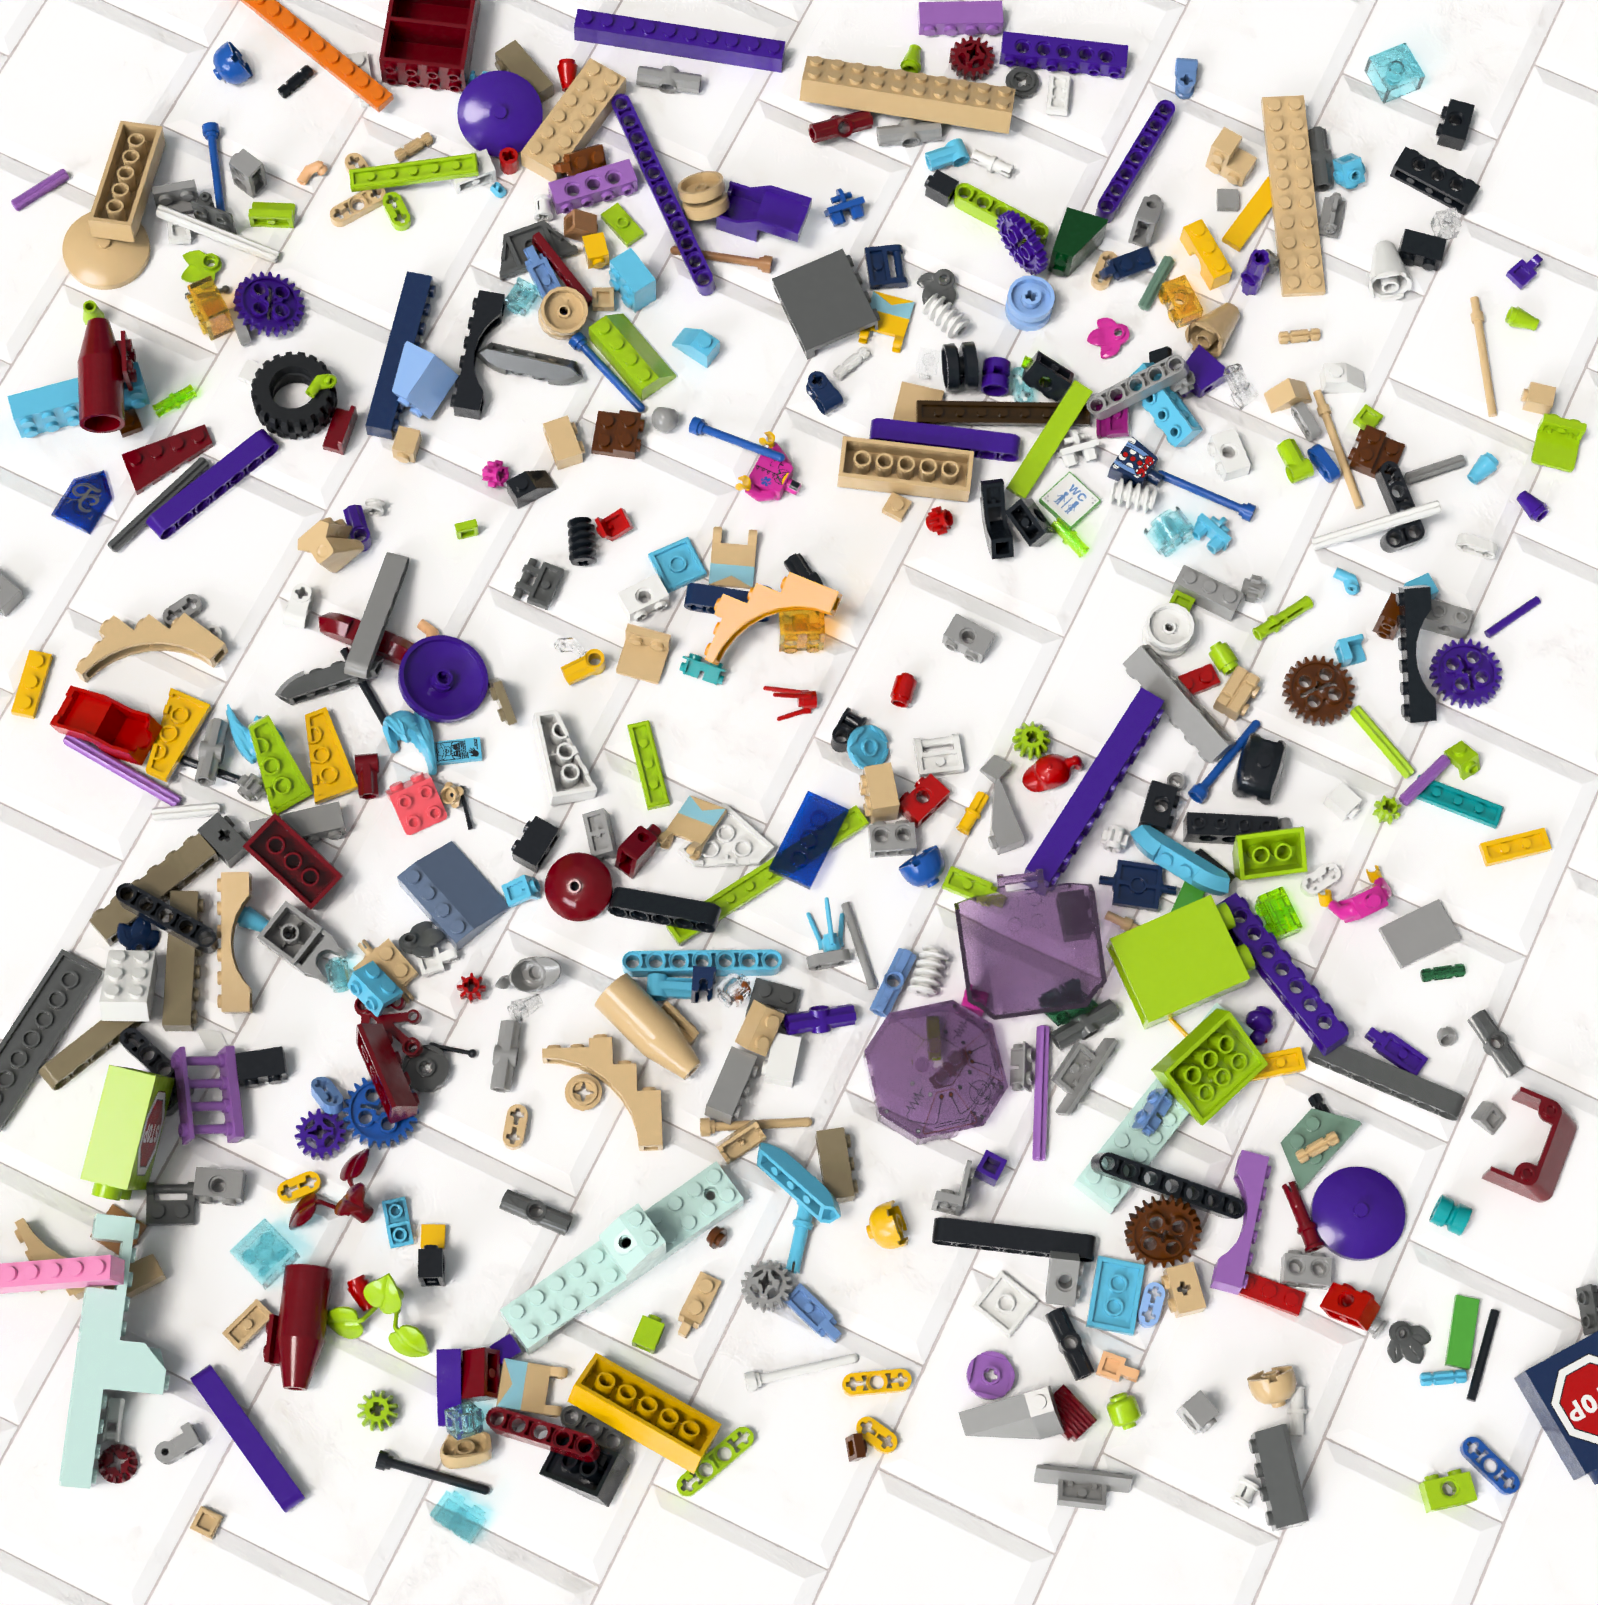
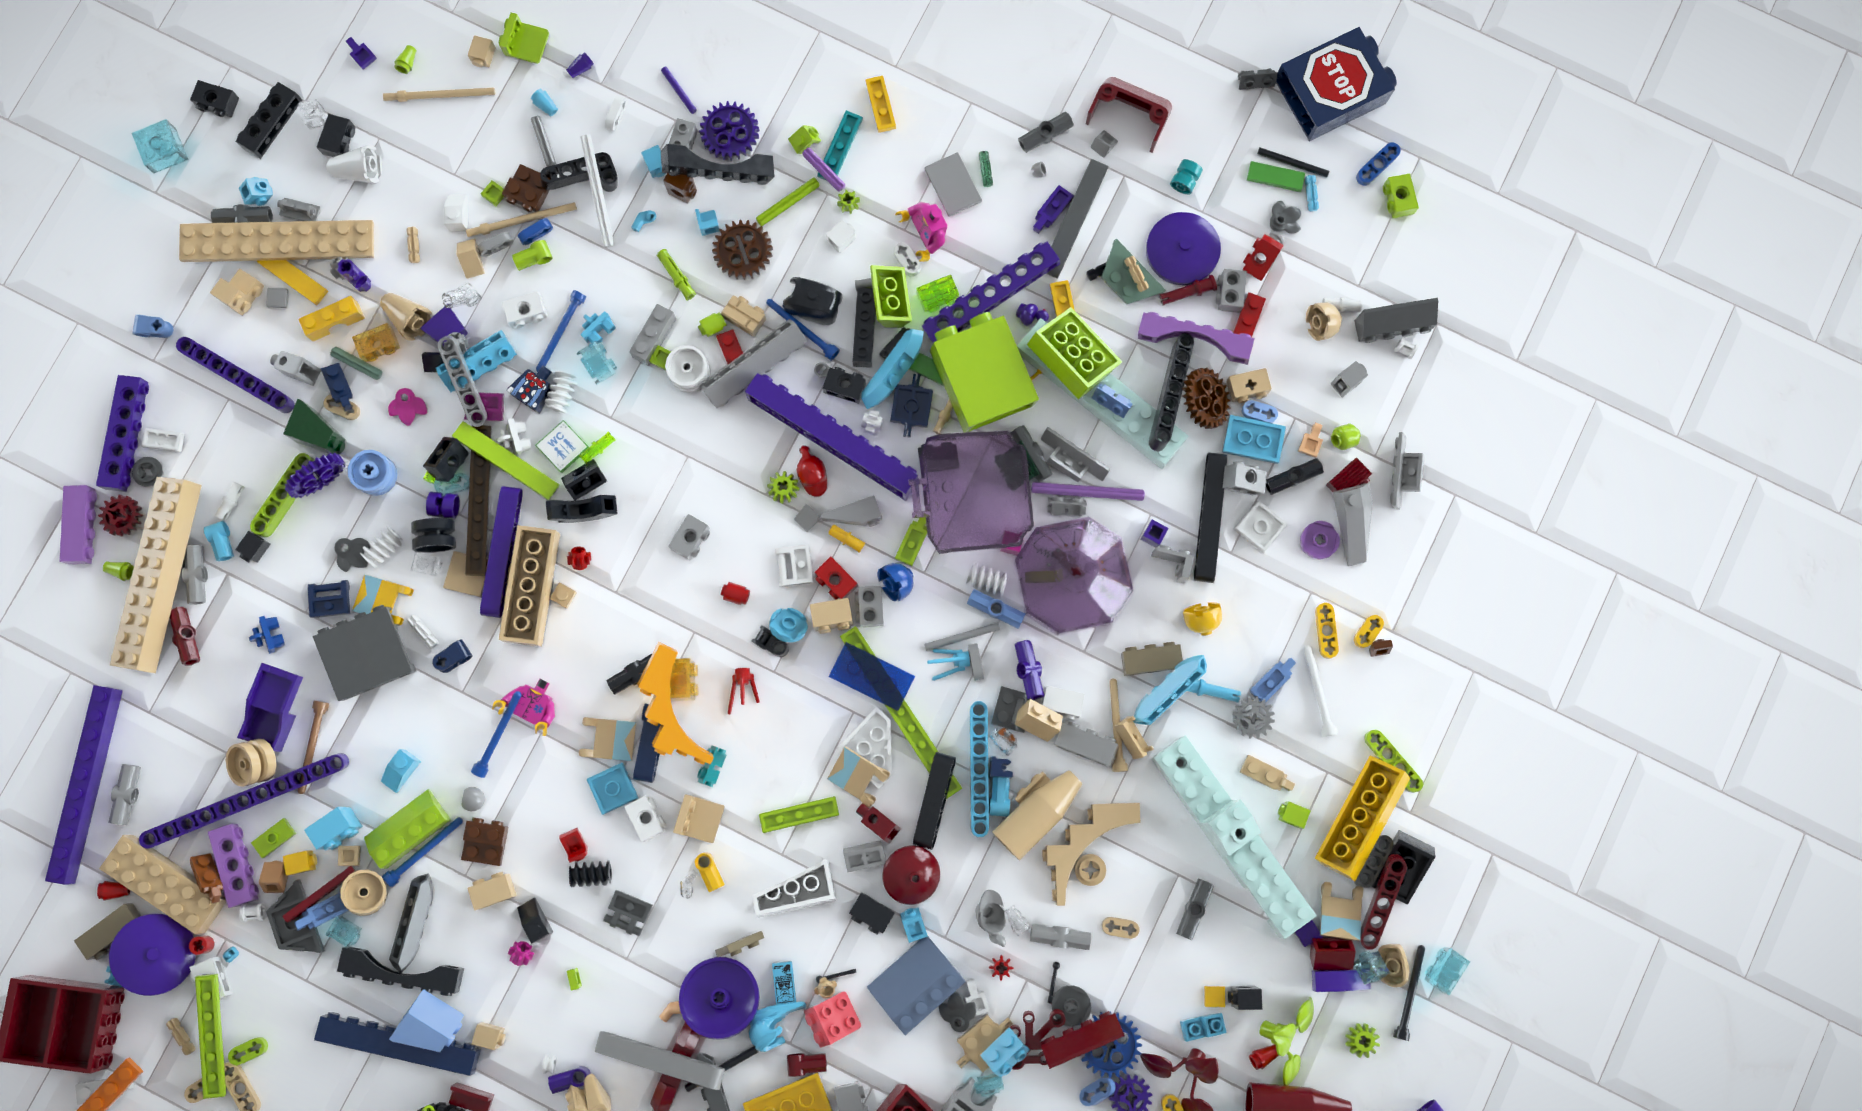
camera: 85 degrees left, 10 degrees up
reddish brown plate [706,1226,728,1249] -> none
light grey gear [1241,574,1266,604] -> none

